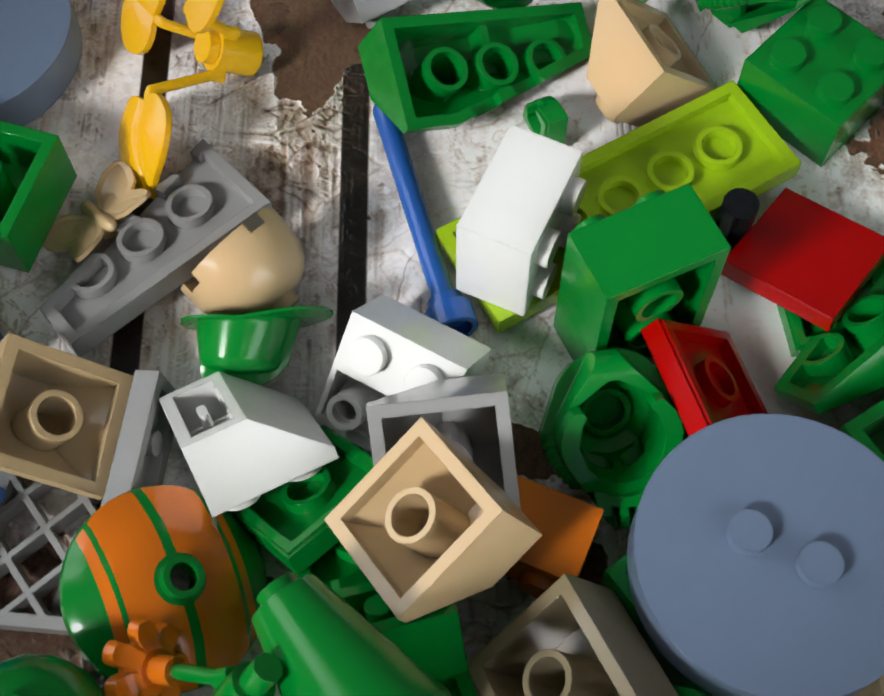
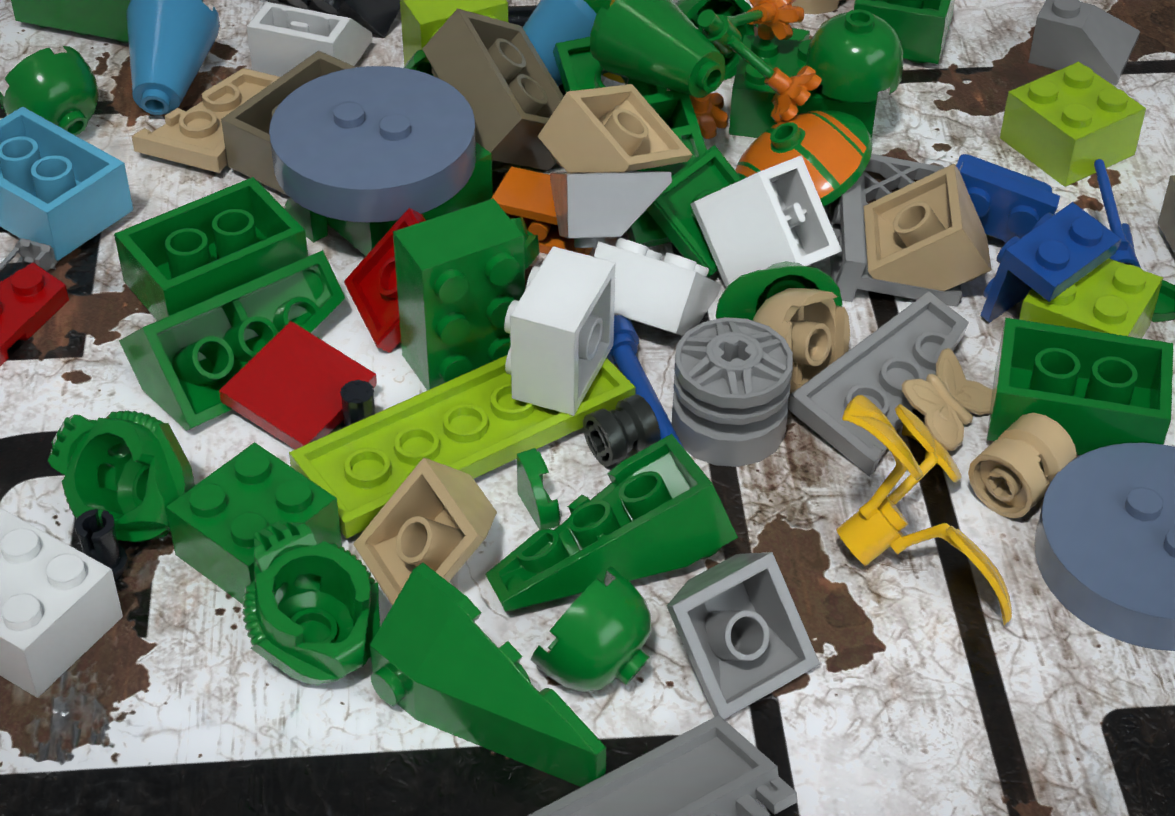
camera: 175 degrees right, 20 degrees down
none -> pearl dark grey wheel [583,394,660,467]
none -> light grey wheel [672,317,793,467]
none -> tan wheel [968,413,1077,518]

